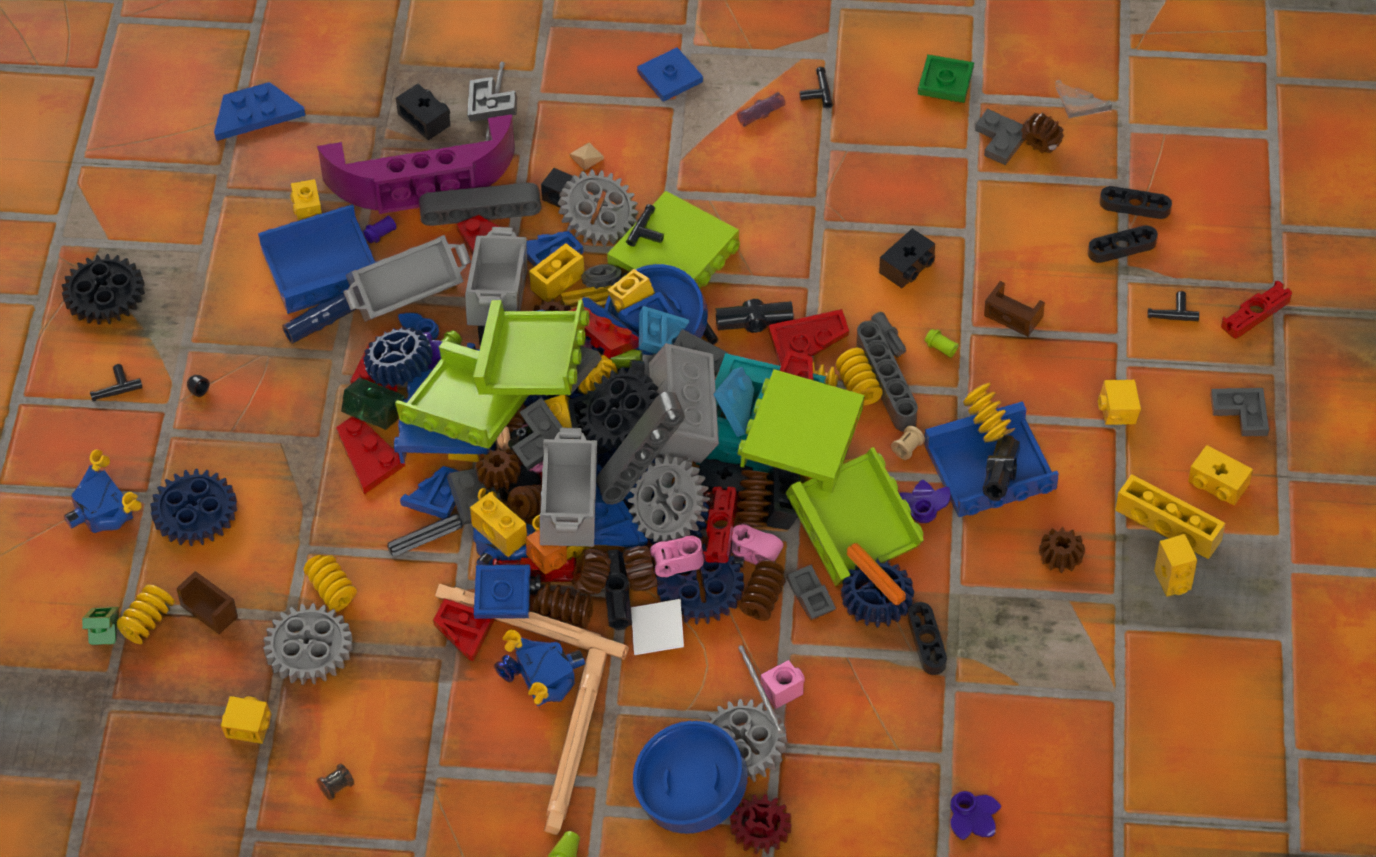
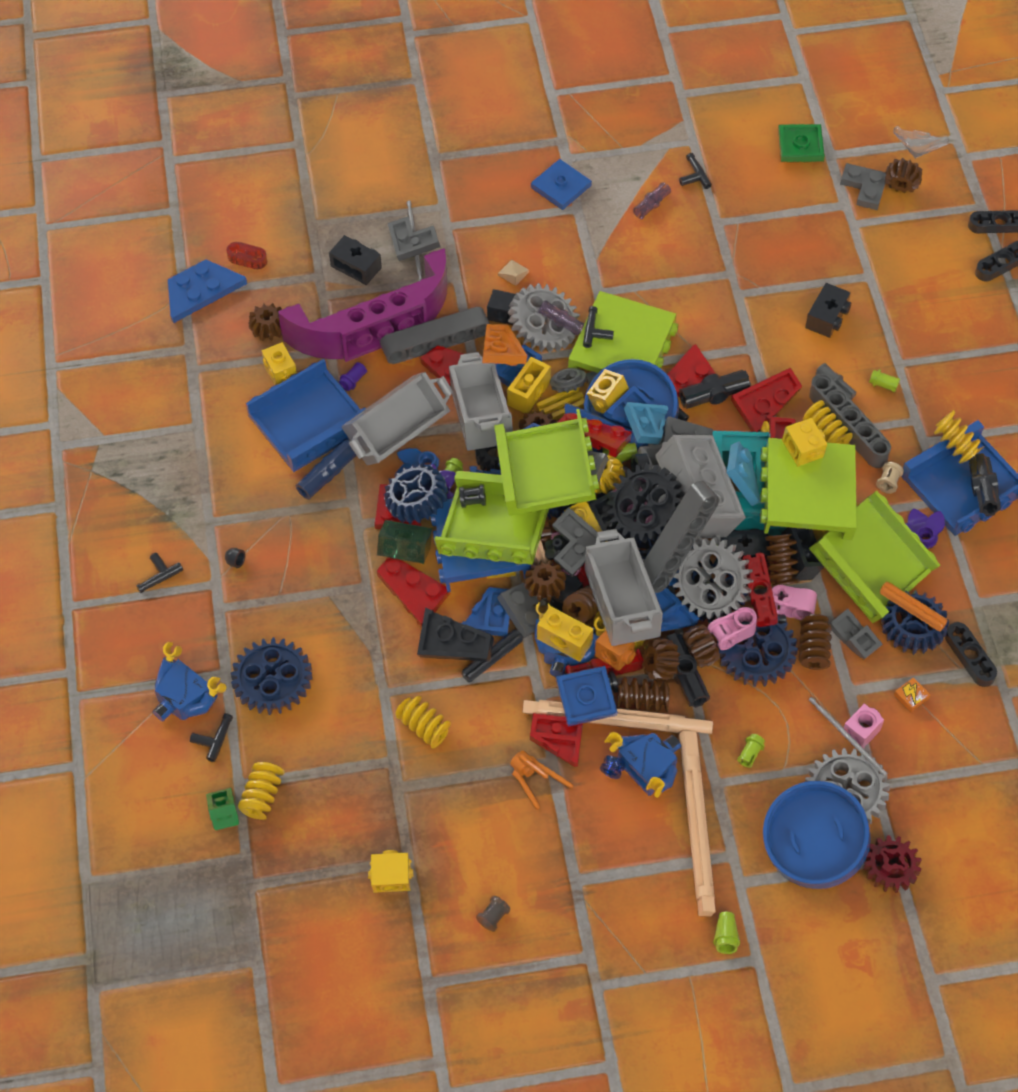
camera: 15 degrees left, 5 degrees up
black gear [62,254,145,325] -> none
reddish brown panel [177,571,238,634] -> none
light grey gear [263,603,353,685] -> none
white sticker [631,599,684,655] -> none
reddish brown panel [984,281,1045,337] -> none
none -> black piece [190,713,233,762]
none -> clear red beam [226,242,268,270]
none -> reddish brown gear [248,303,282,341]
none -> black wing [417,608,494,662]
none -> black bush [459,484,486,508]
none -> orange wing [482,324,527,366]
none -> orange plant [510,750,573,809]
none -> clear purple pin [538,300,584,336]
none -> red wing [667,344,716,397]
none -> lime pin [737,734,765,768]
none -> yellow head [782,418,828,467]
none -> orange tile [894,677,931,712]

